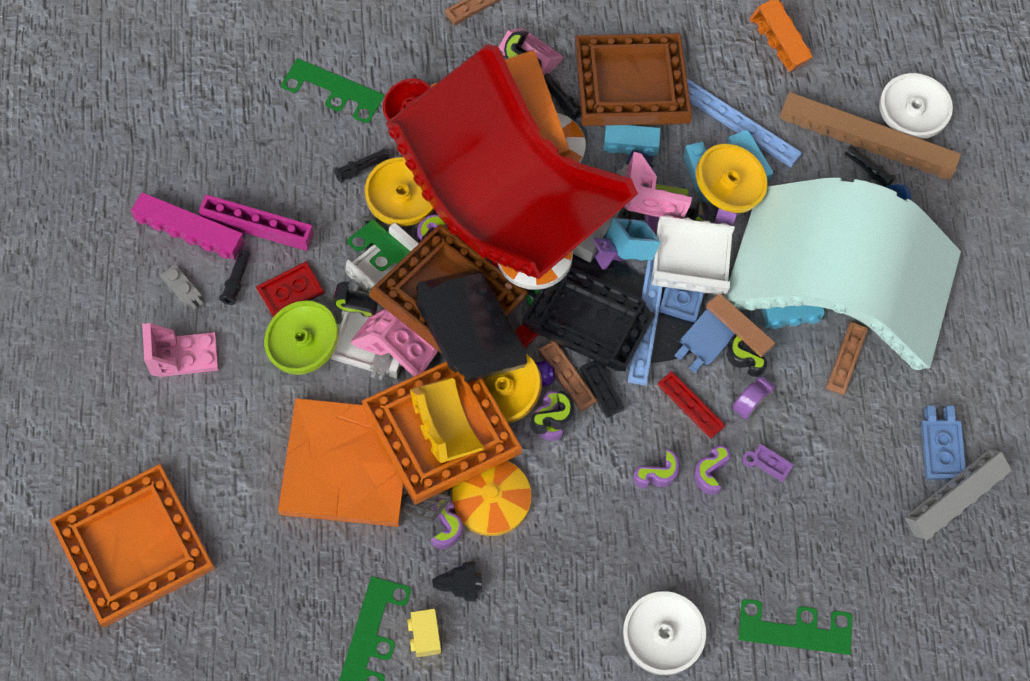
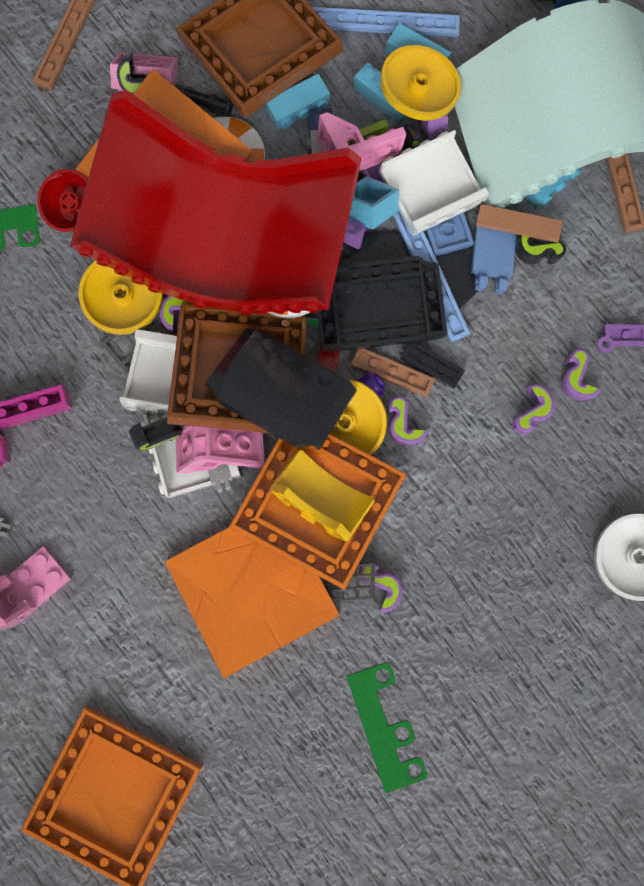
camera: 30 degrees left, 15 degrees up
black pin [219,249,251,305] -> none
red tile [256,261,325,317] -> none
lime dish [264,301,339,375] -> none
black pin [334,148,389,183] -> none
green piece [347,219,410,271] -> none
light yellow brick [407,609,441,657] -> none
black rock [432,561,482,602] -> none
dish [452,461,531,536] -> none
black animal [530,391,574,434] -> none
red tile [657,371,726,439] -> none
medium lavender animal [732,376,776,420] -> none

